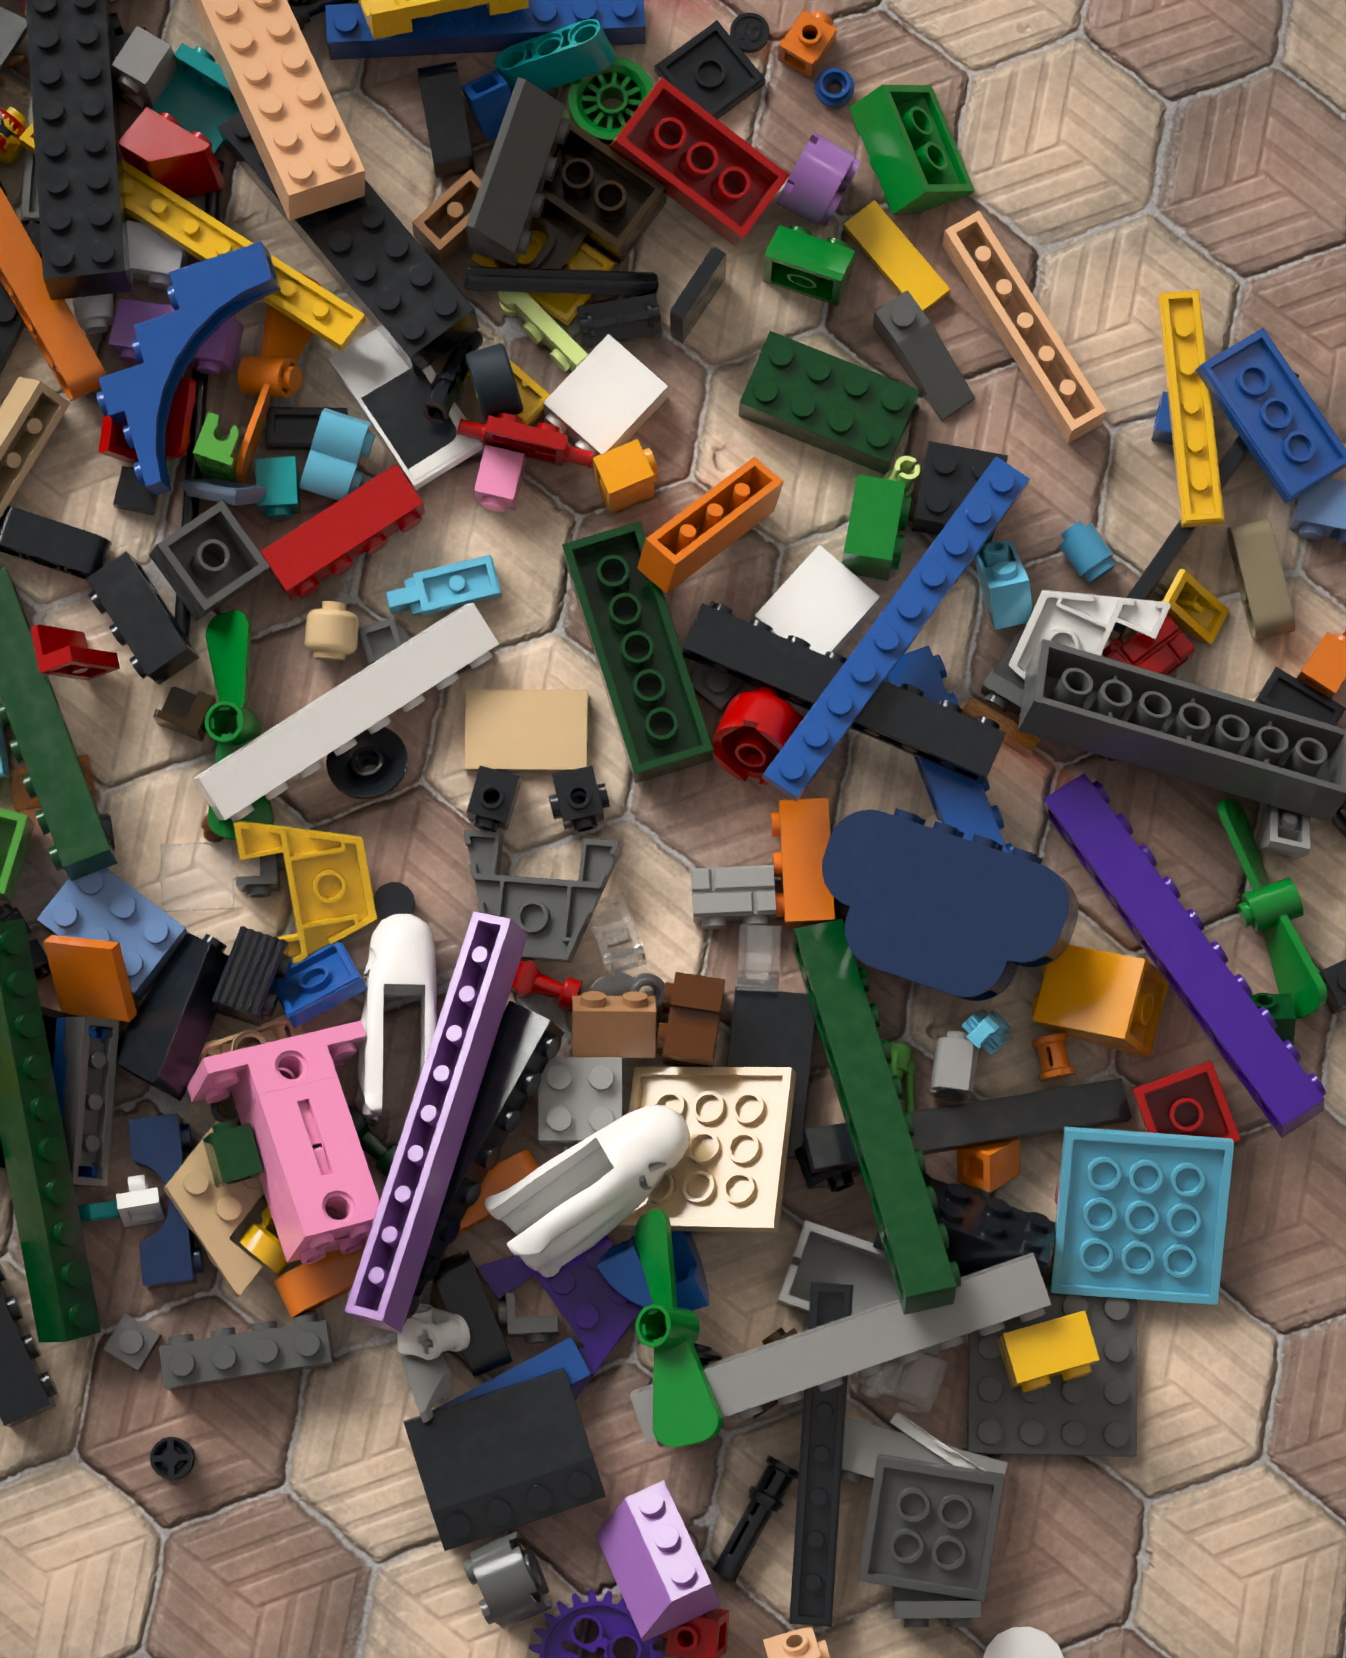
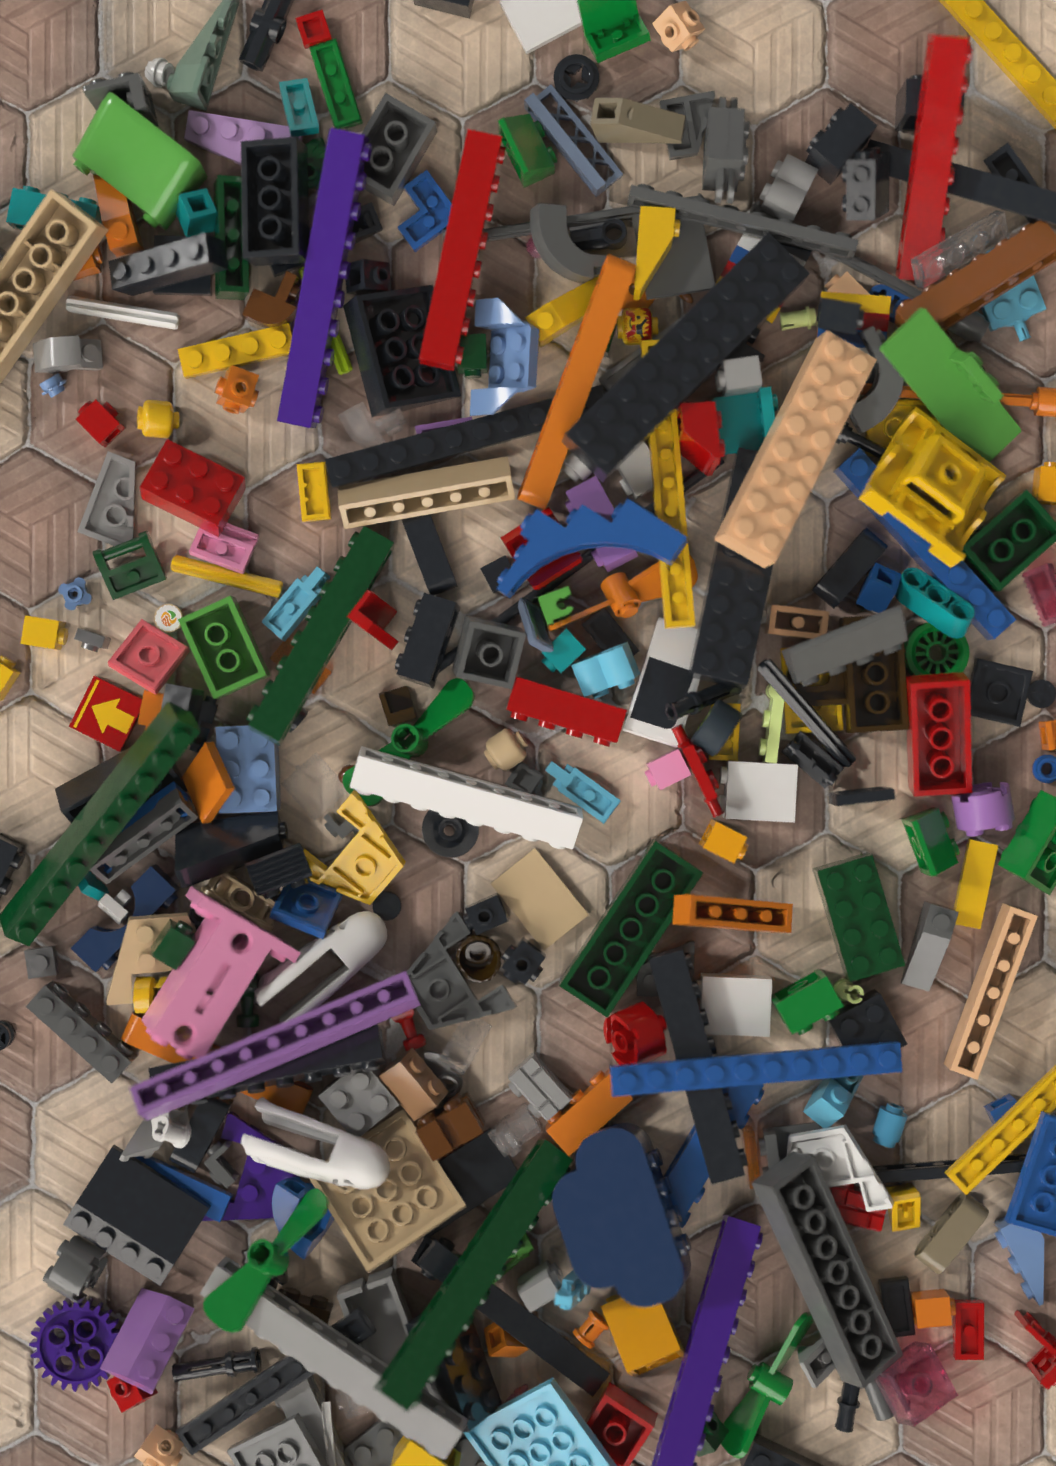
camera: 55 degrees right, 10 degrees up
none -> dark brown hair [456,935,502,983]

